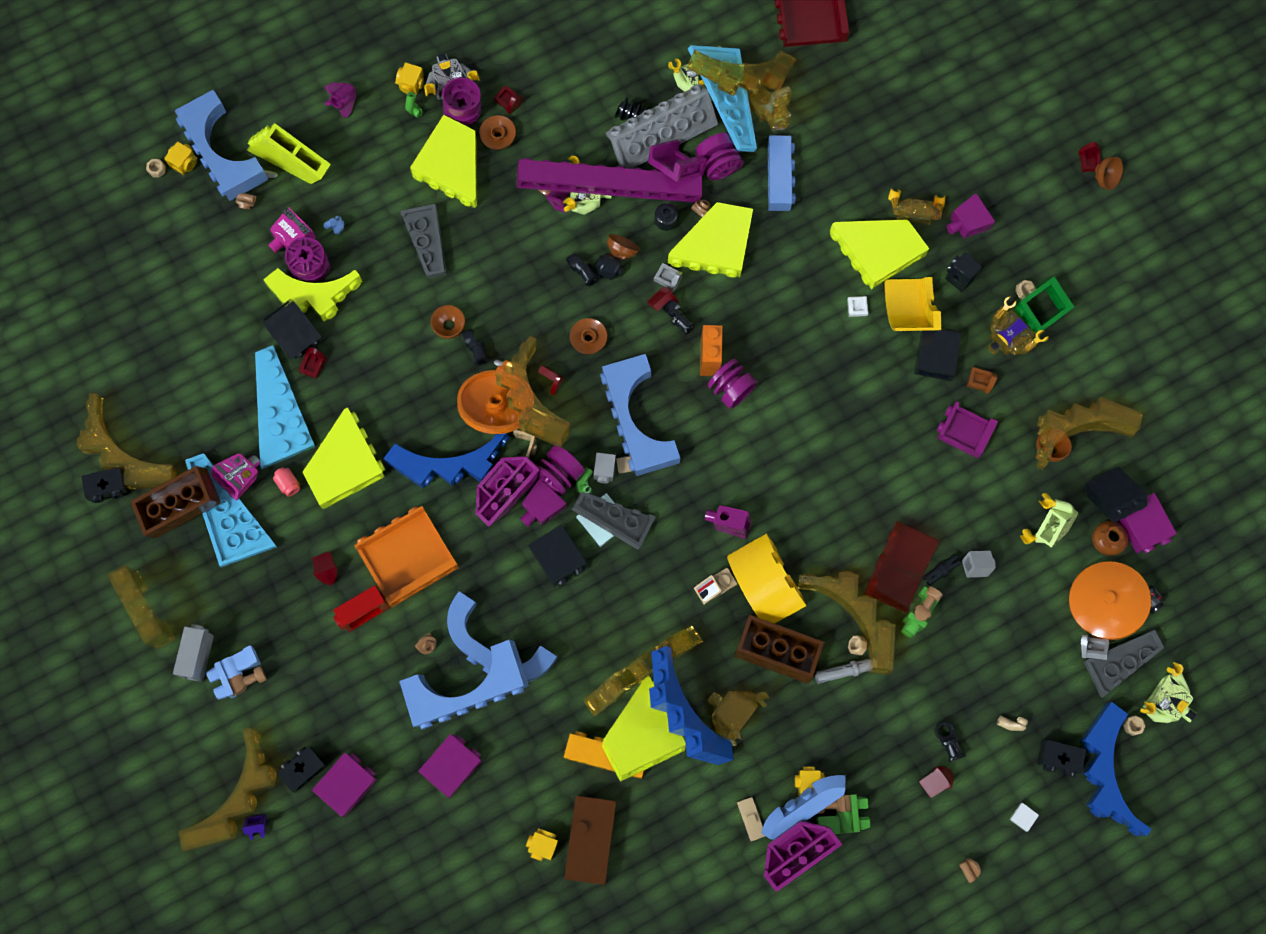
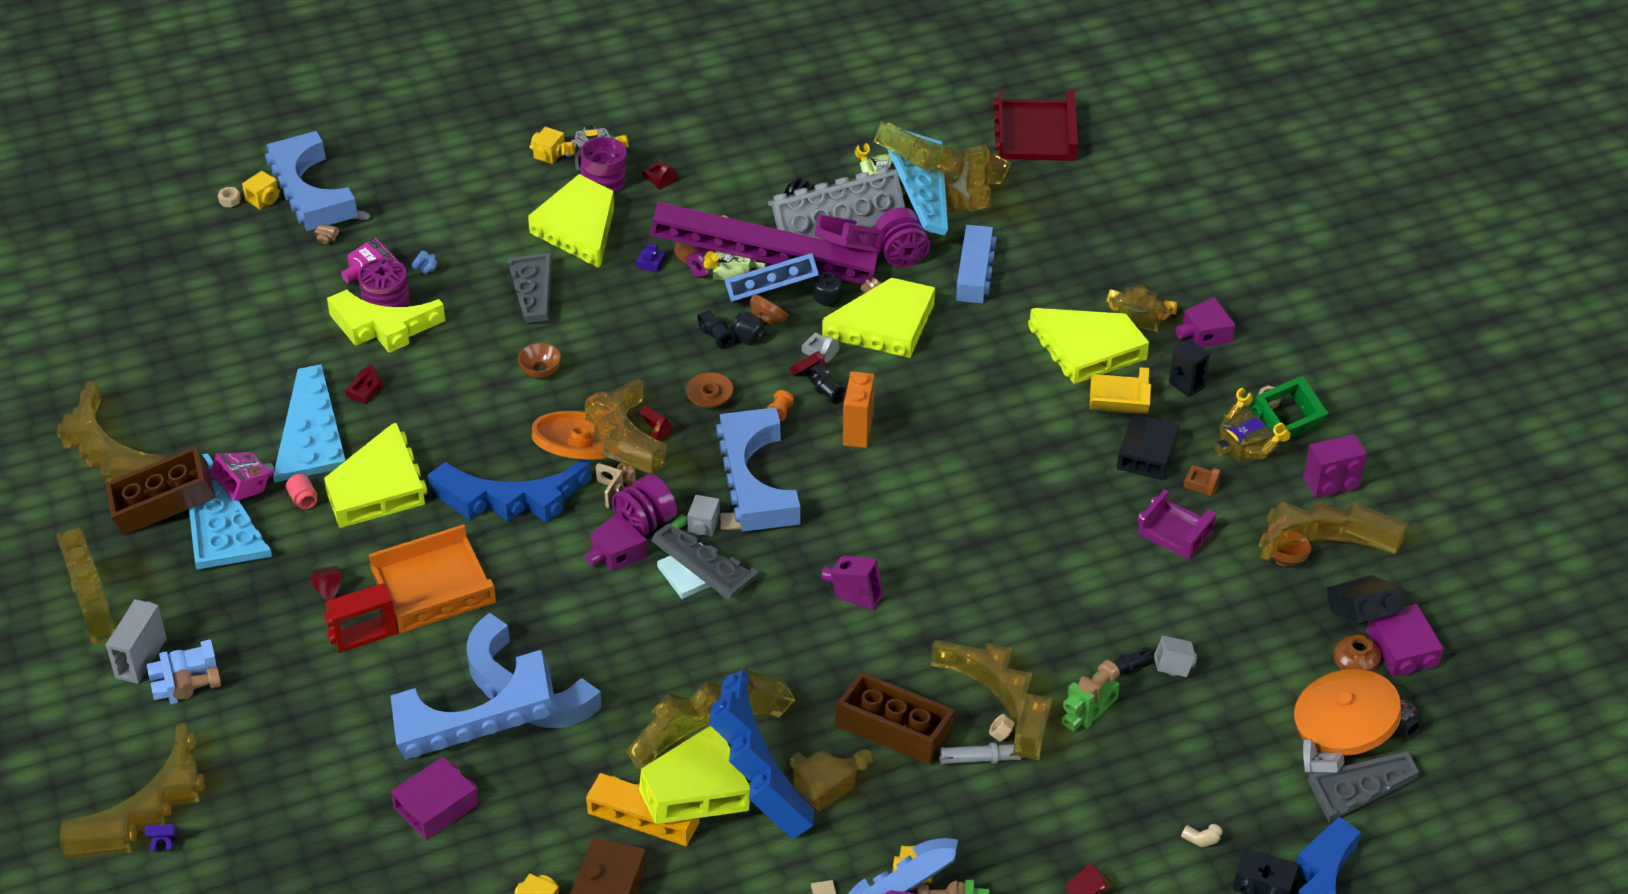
camera: 10 degrees right, 30 degrees down
black brick [81,467,129,503] -> none
neon yellow slope [247,123,331,184] -> none
black brick [260,298,321,359] -> none
black brick [277,747,327,793] -> none
magenta brick [312,753,377,818] -> none
magenta brick [324,83,356,118] -> none
bright green arm [405,92,423,118] -> none
medium nougat plate [415,633,437,654] -> none
black connector [462,329,491,366] -> none
magenta wedge [475,456,540,527] -> none
dark orange dish [479,115,516,150] -> none
black brick [528,525,587,587] -> none
tan slope [694,568,737,605] -> none
magenta wheel [707,359,758,409] -> none
yellow panel [727,533,806,624] -> none
white tile [847,296,868,317] -> none
clear red panel [864,521,938,613] -> none
black connector [934,722,966,762] -> none
yellowish green torso [1020,493,1078,548] -> none
dark red tile [1078,142,1101,172] -> none
dark orange piece [1095,156,1123,190] -> none
tan tile [1123,715,1145,736] -> none
torso [1140,662,1197,723] -> none
none -> dark purple tile [636,243,666,273]
none -> medium blue brick [725,252,819,302]
none -> orange bush [767,390,794,421]
none -> magenta brick [1303,434,1367,499]

